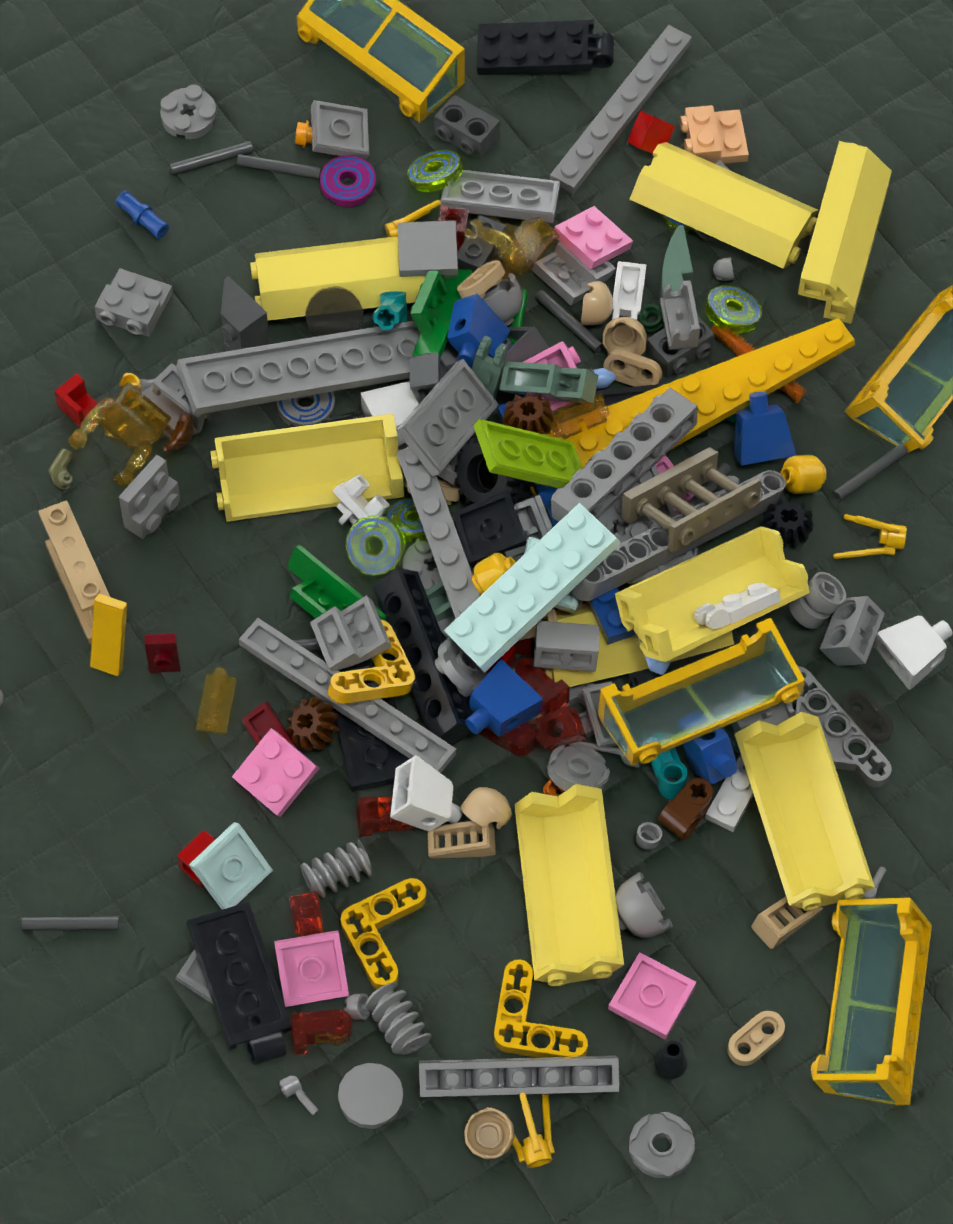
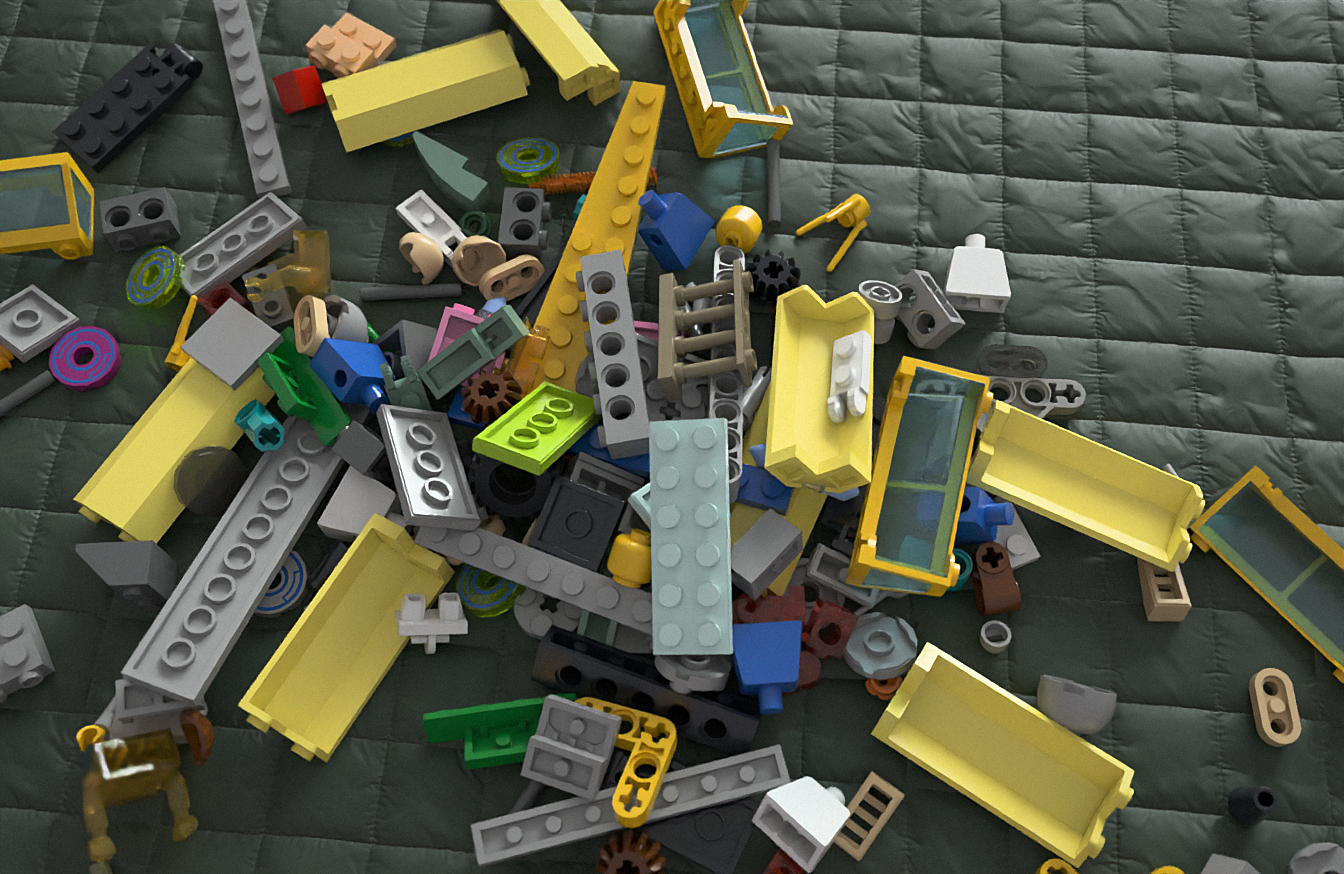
camera: 50 degrees left, 5 degrees up
red panel [55,373,102,428] -> none
light grey plate [119,455,180,539] -> none
clear neon green tile [345,515,406,576] -> none
tan hair [460,787,512,829] -> none
light grey slope [532,242,616,306] -> none
bright pink plate [552,206,633,270] -> none
bright pink plate [608,952,697,1040] -> none
light grey hinge [660,280,700,350] -> none
light grey hinge [713,257,734,281] -> none

